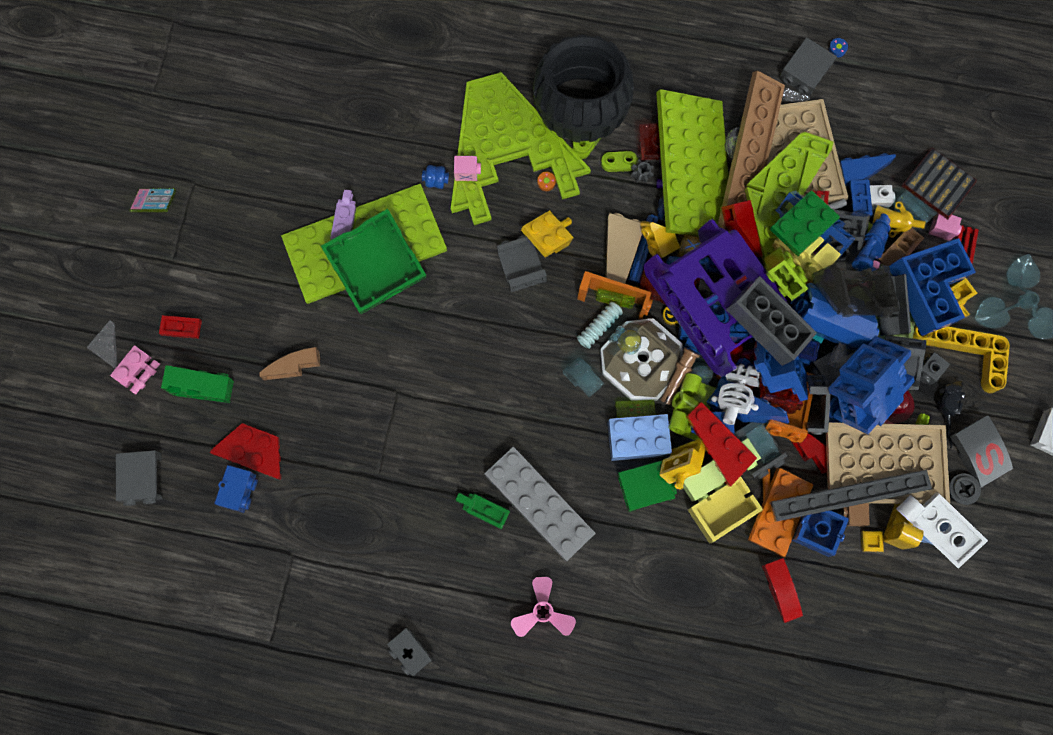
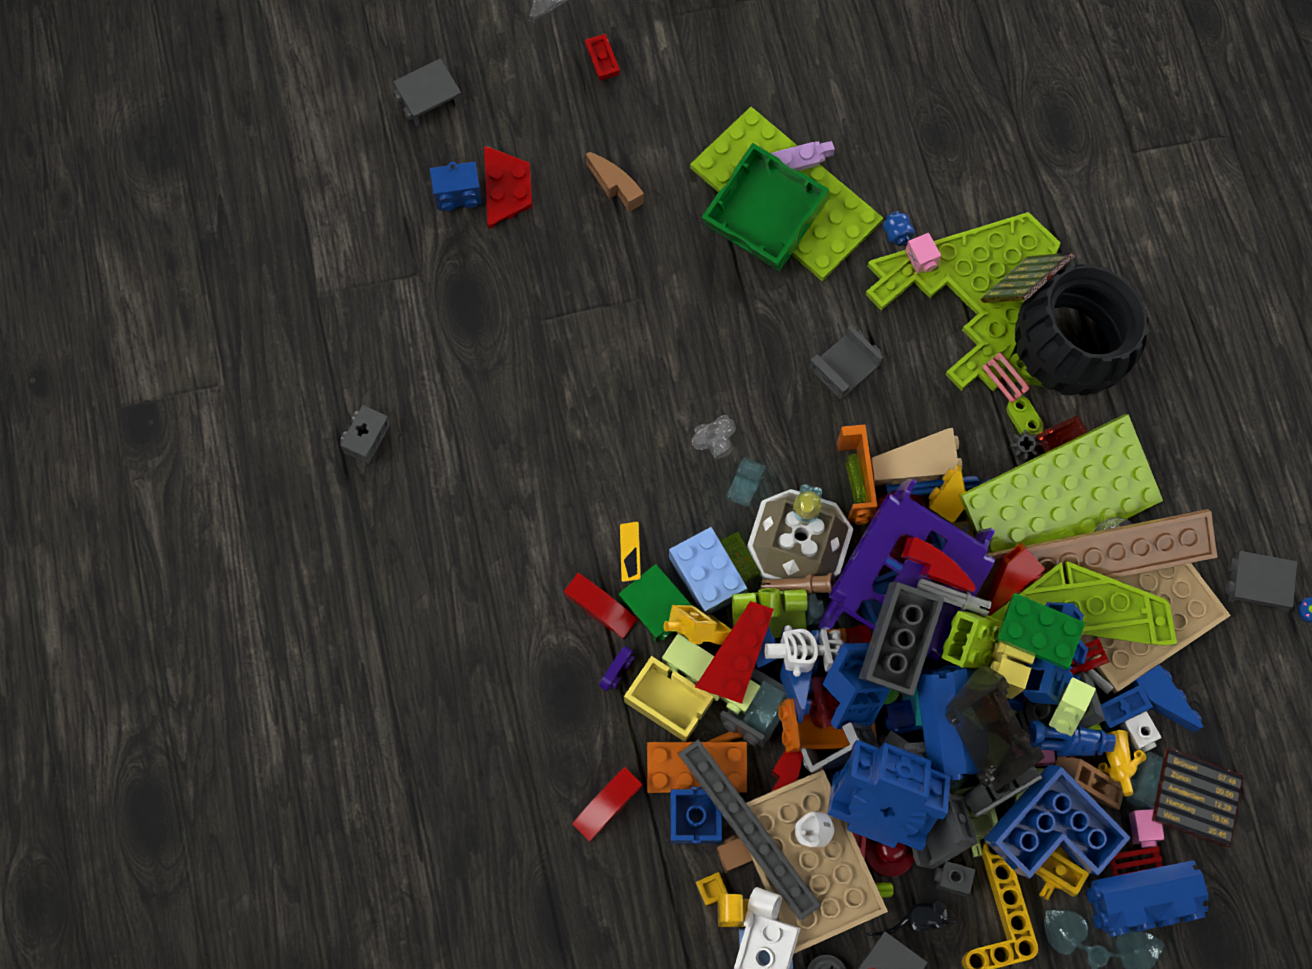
camera: 65 degrees right, 5 degrees down
bright pink plate [110,345,160,394] -> none
green wedge [161,365,234,403] -> none
green hinge [456,493,510,530] -> none
light grey brick [484,447,596,562] -> none
bright pink piece [511,577,576,637] -> none
yellow plate [521,210,574,258] -> none
orange tile [537,172,556,191] -> none
light aqua piece [577,302,623,349] -> none
clear axle [783,89,810,103] -> none
none -> red slope [564,572,637,639]
none -> dark purple plate [599,646,635,692]
none -> yellow sticker [620,522,641,582]
none -> clear plate [691,415,736,459]
none -> white piece [795,812,835,847]
none -> red slope [901,537,976,592]
none -> light grey axle [916,578,991,617]
none -> piece [980,252,1075,303]
none -> tile [982,352,1031,403]
none -> yellowish green brick [1049,677,1096,737]
none -> blue brick [1086,860,1208,937]

